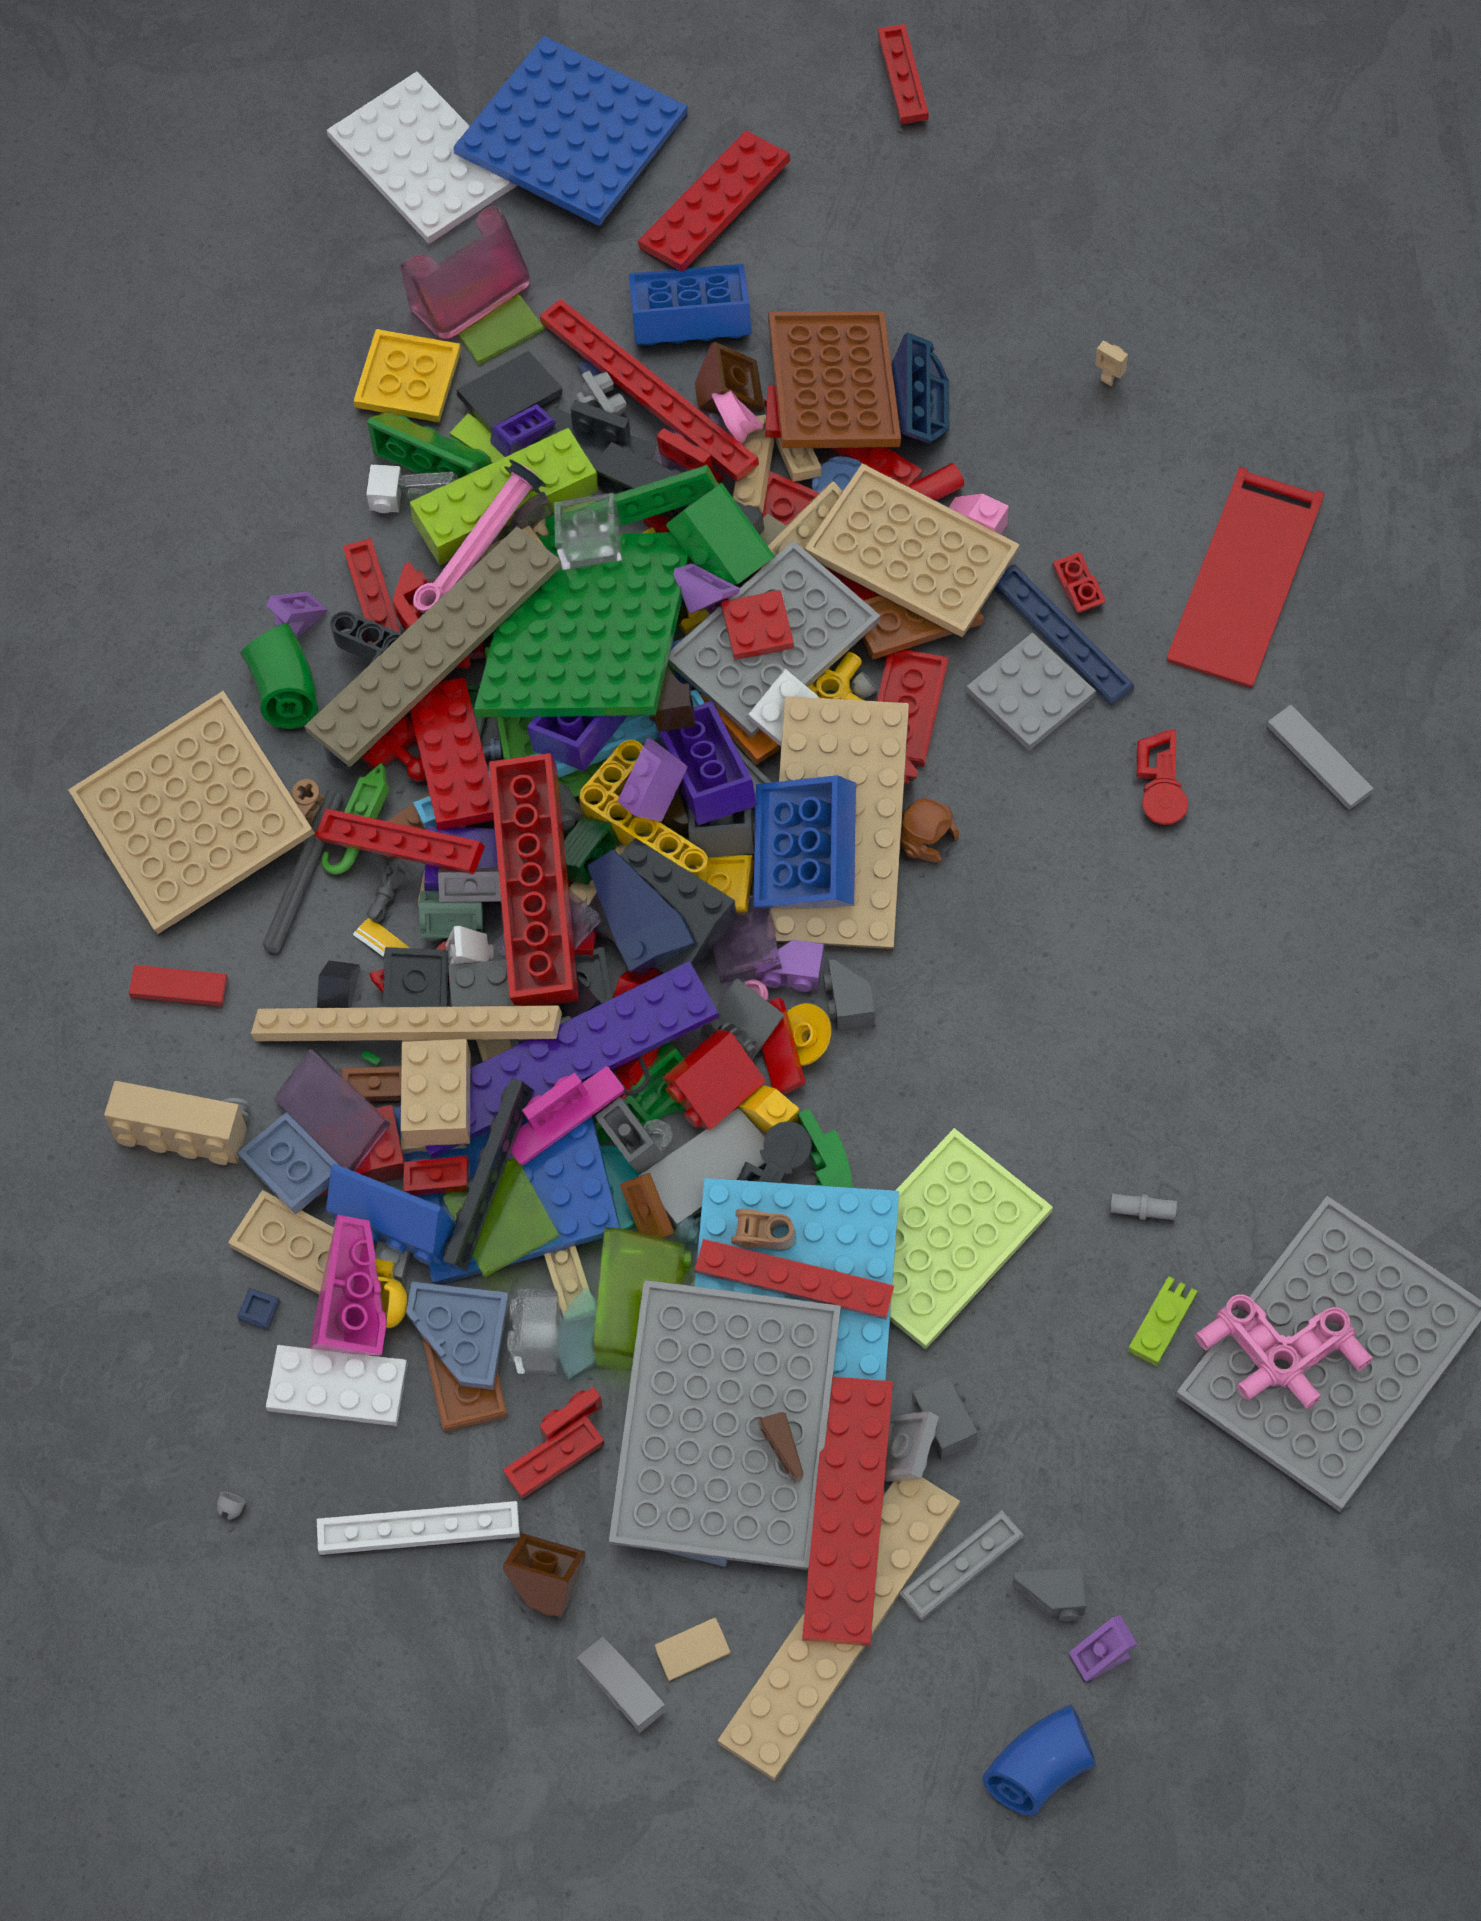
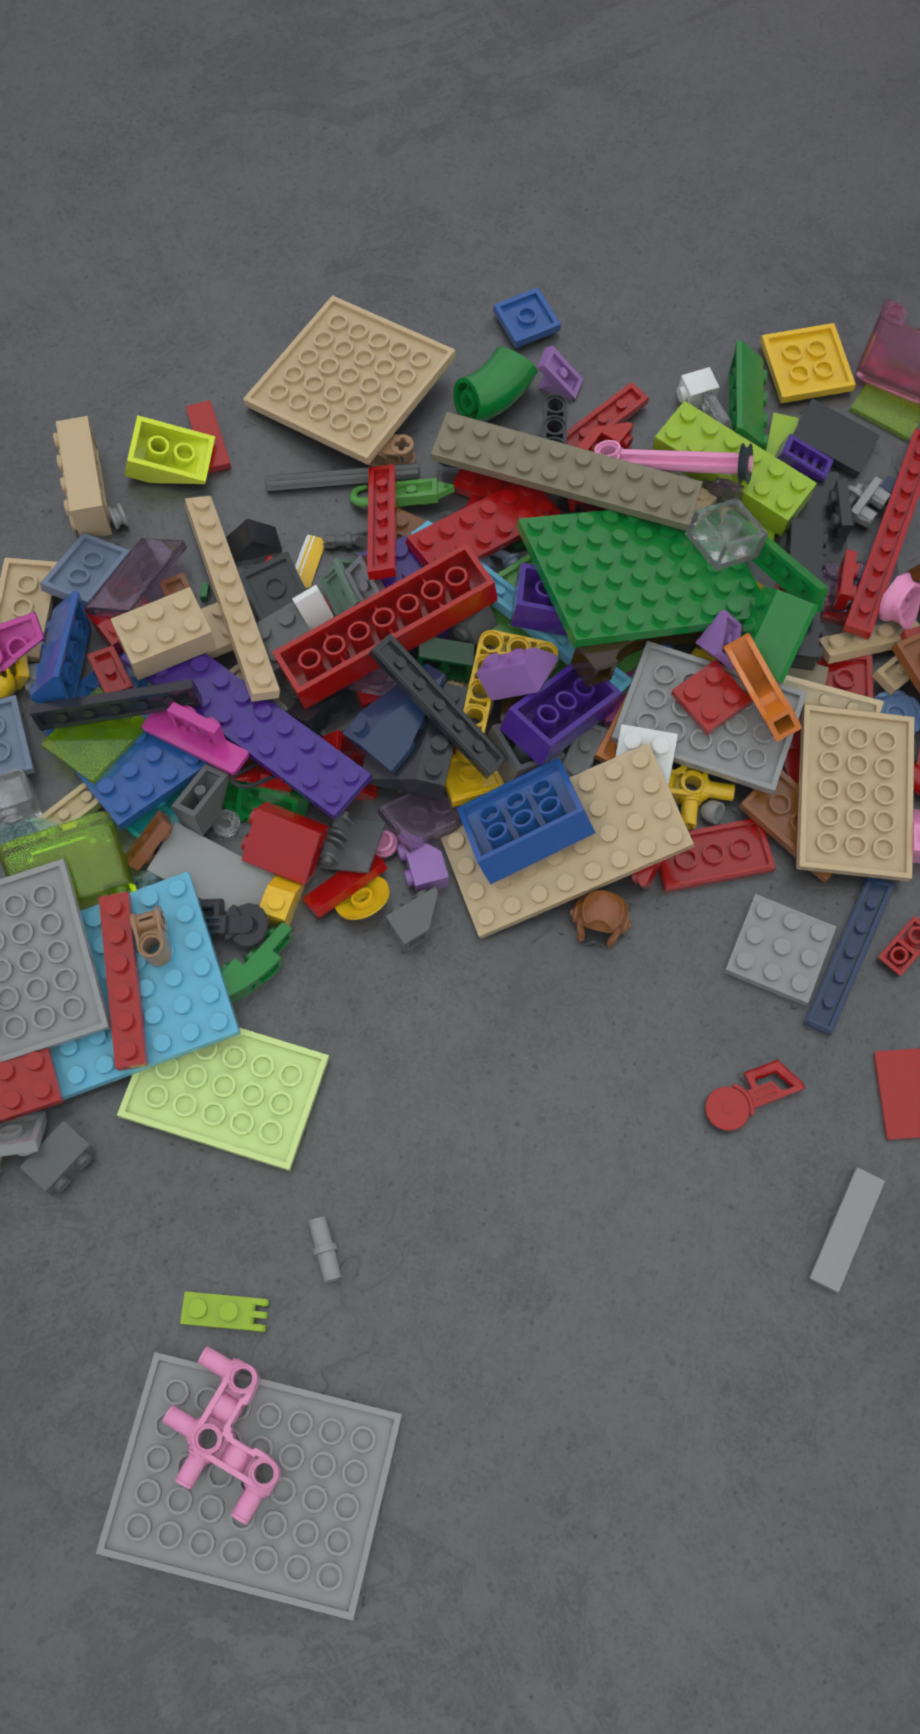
camera: 60 degrees right, 5 degrees up
none -> neon yellow slope [124,415,215,484]
none -> black tile [368,633,508,779]
none -> blue plate [493,287,561,348]
none -> orange arch [723,633,802,742]

